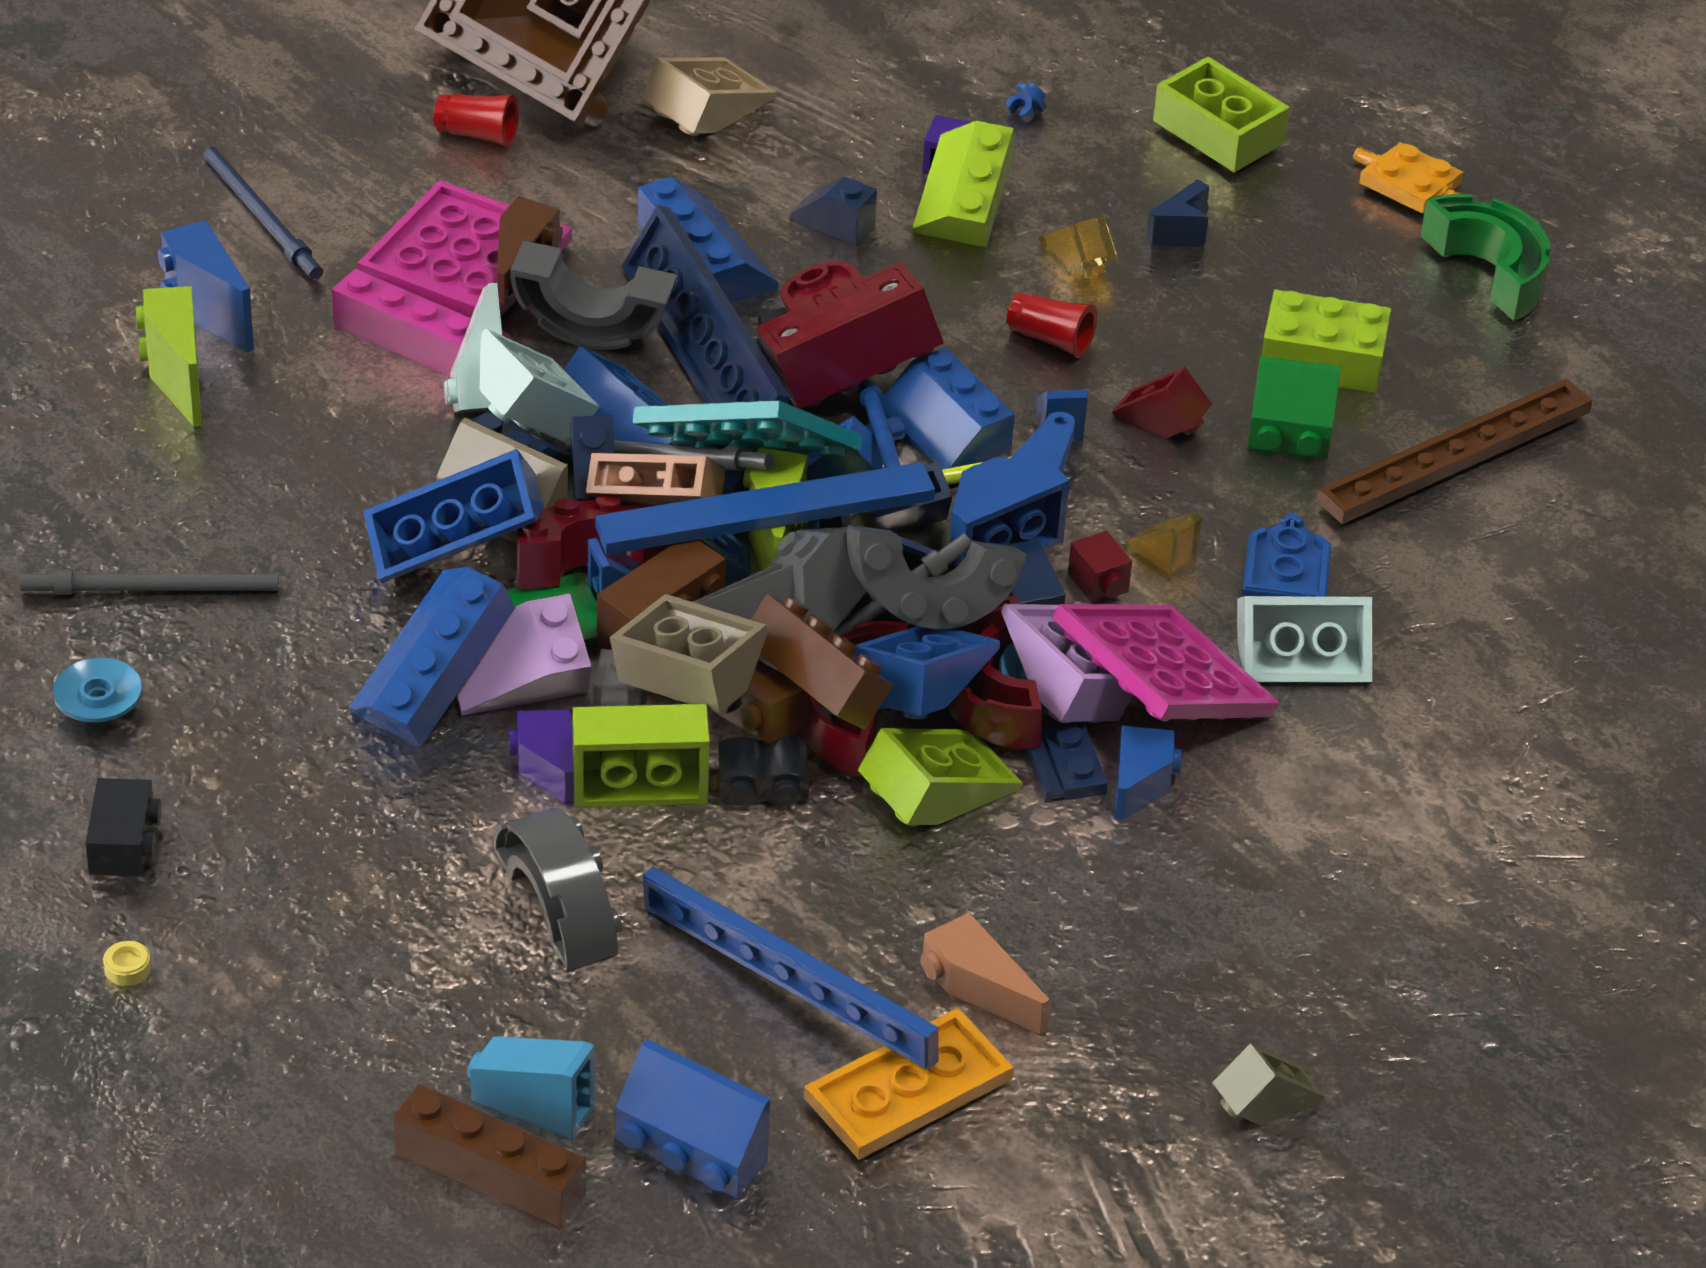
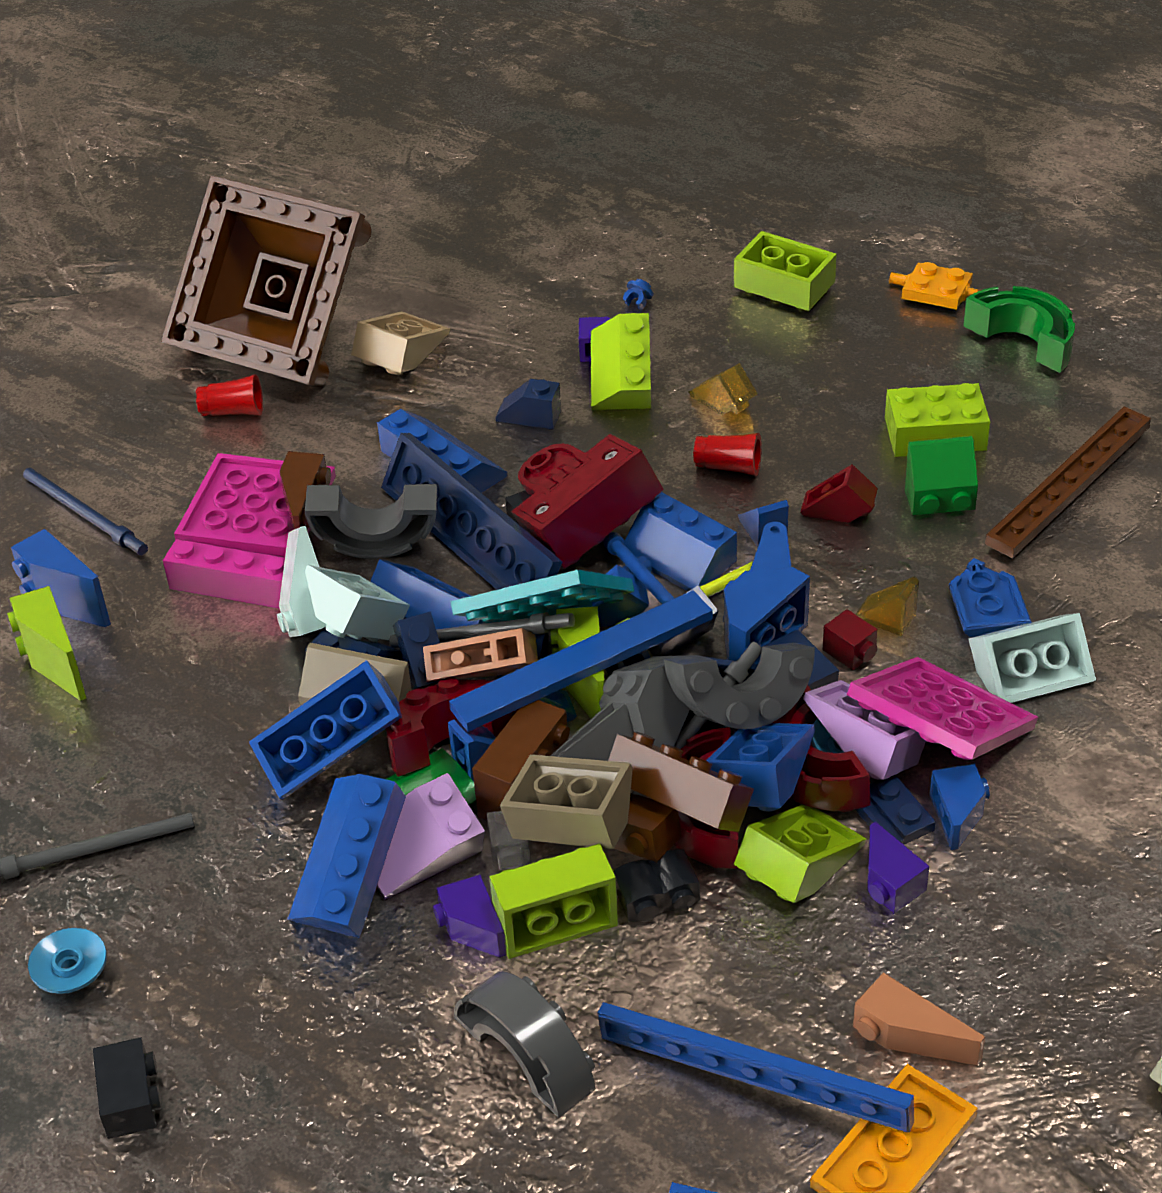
camera: 10 degrees left, 0 degrees up
dark blue slope [1146,179,1209,247] -> none
none -> dark purple slope [867,822,929,914]

